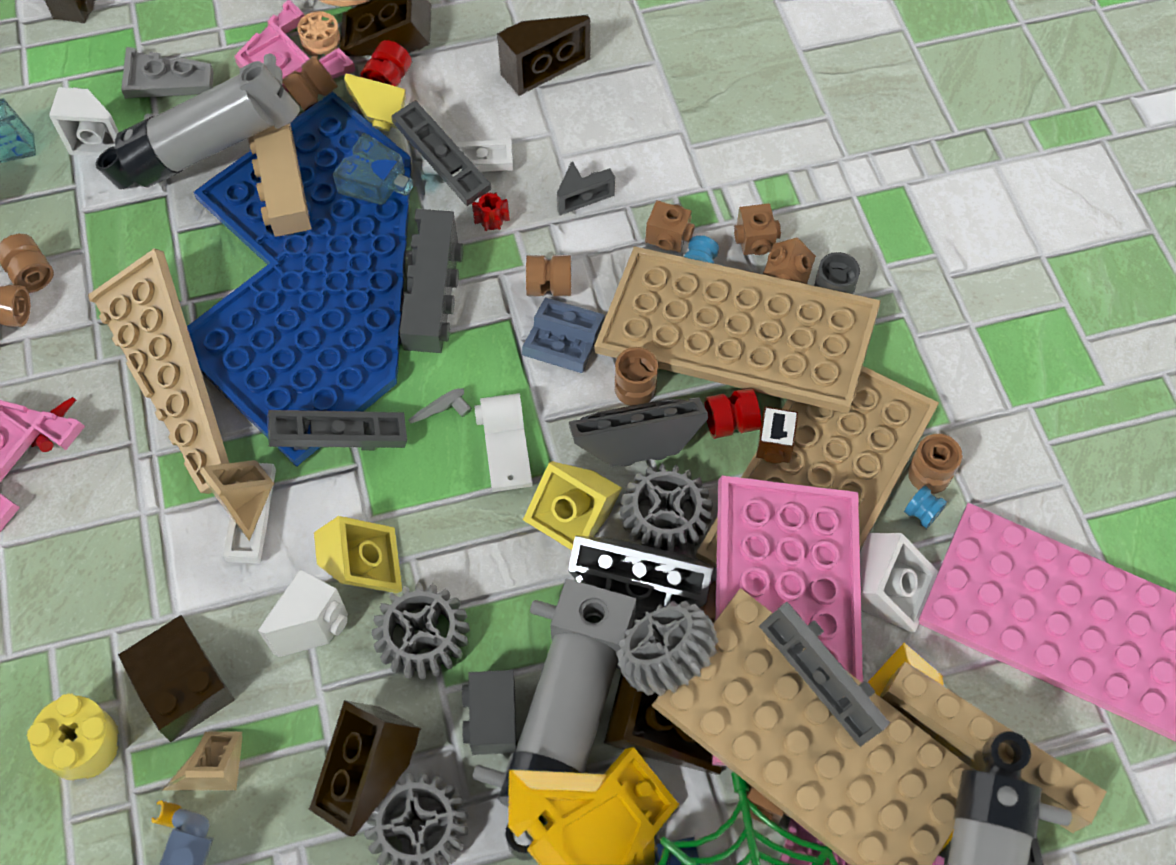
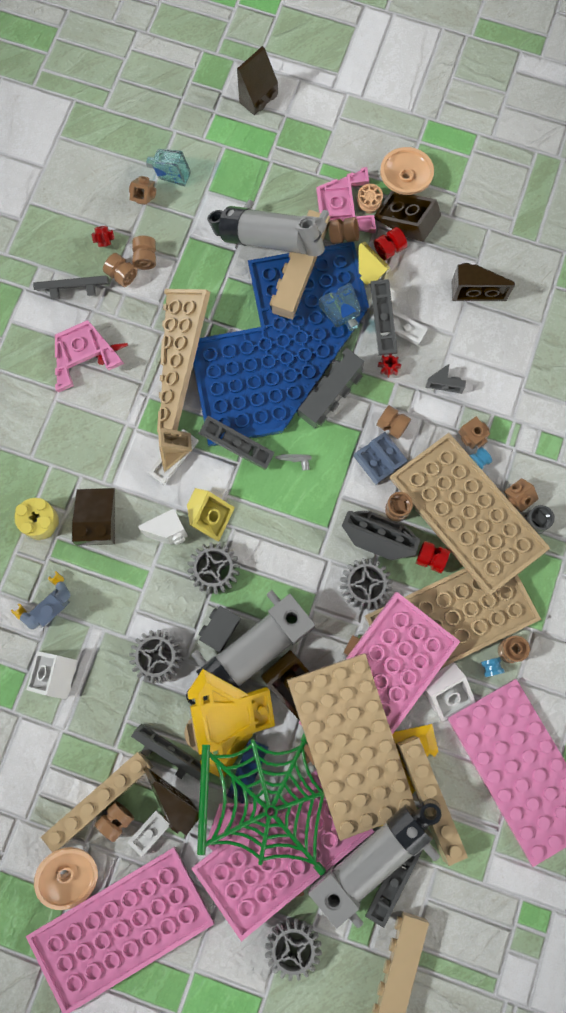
camera: 35 degrees right, 15 degrees up
white slope [49,87,119,156] -> none
light grey wing [121,47,214,98] -> none
tan slope [163,732,242,790] -> none
dark brown slope [309,700,421,837] -> none
white door [474,393,533,492] -> none
light yellow slope [523,461,622,550] -> none
dark grey wedge [568,535,714,620] -> none
light grey gear [616,601,718,696] -> none
medium nougat brick [734,203,781,255] -> none
brick [756,407,798,464] -> none
dark grey hinge [759,602,890,747] -> none

